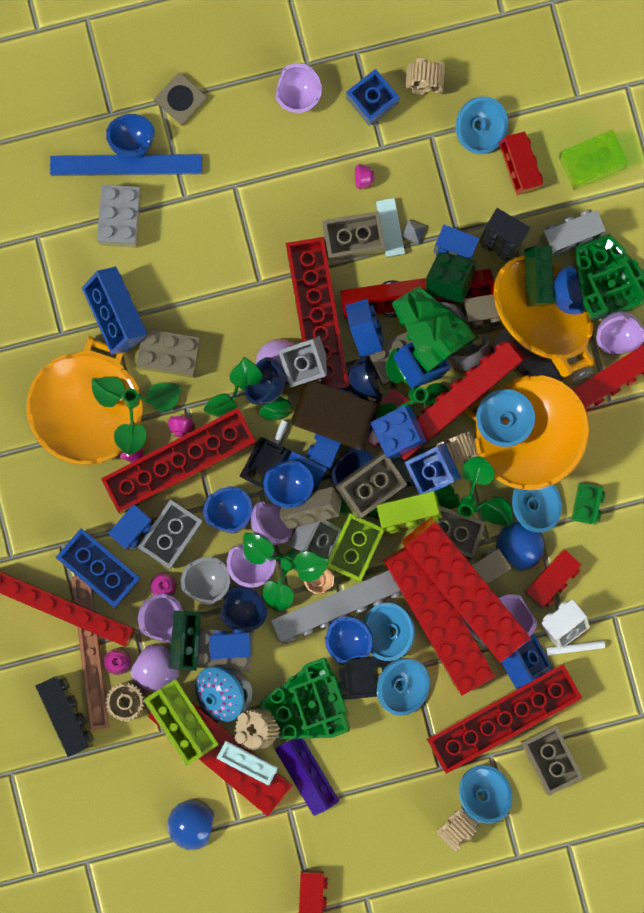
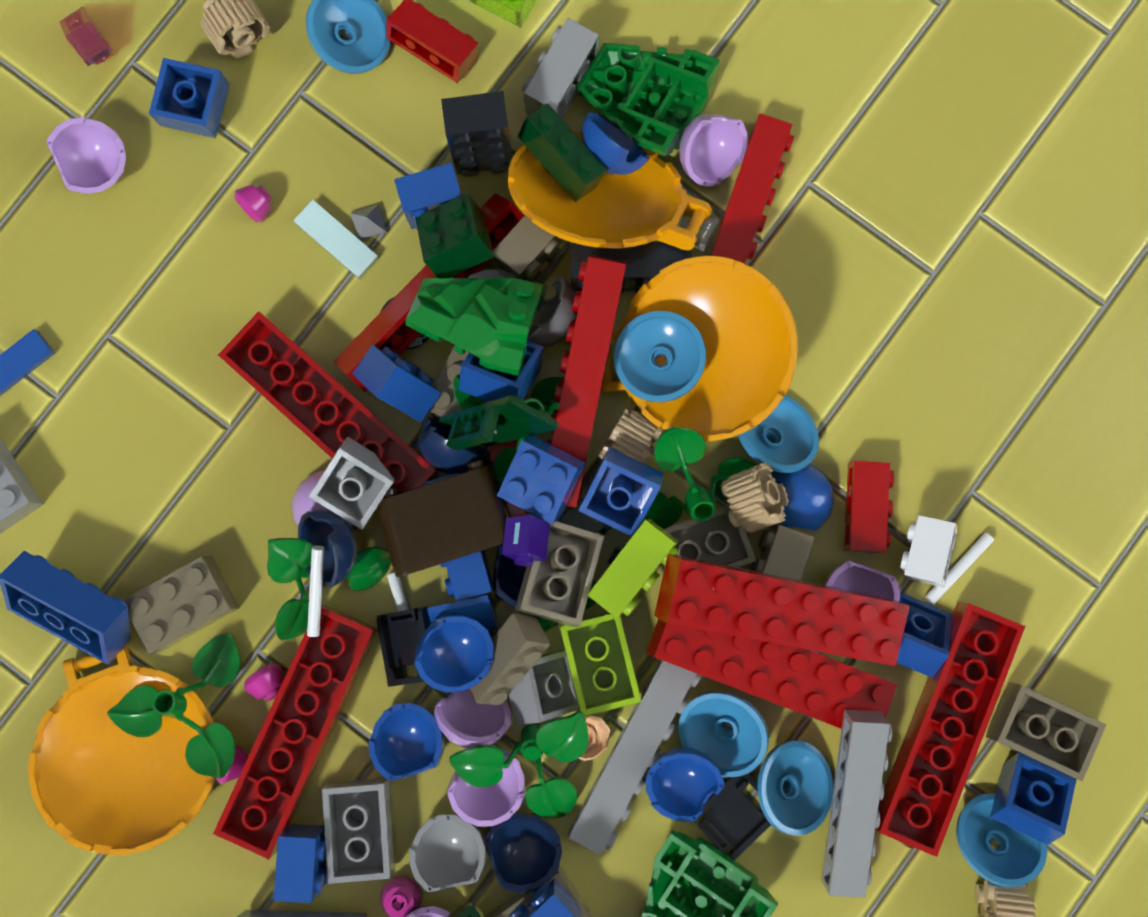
camera: 40 degrees left, 0 degrees up
dark tan brick [322,211,385,262] -> none
green bracket [571,483,605,525] -> none
none -> clear pink slope [59,6,112,66]
none -> white bar [307,546,325,637]
none -> dark green bracket [439,395,559,451]
none -> dark purple brick [502,515,550,566]
none -> tan brick [721,463,789,533]
none -> light grey brick [821,709,892,897]
none -> blue brick [990,752,1077,845]

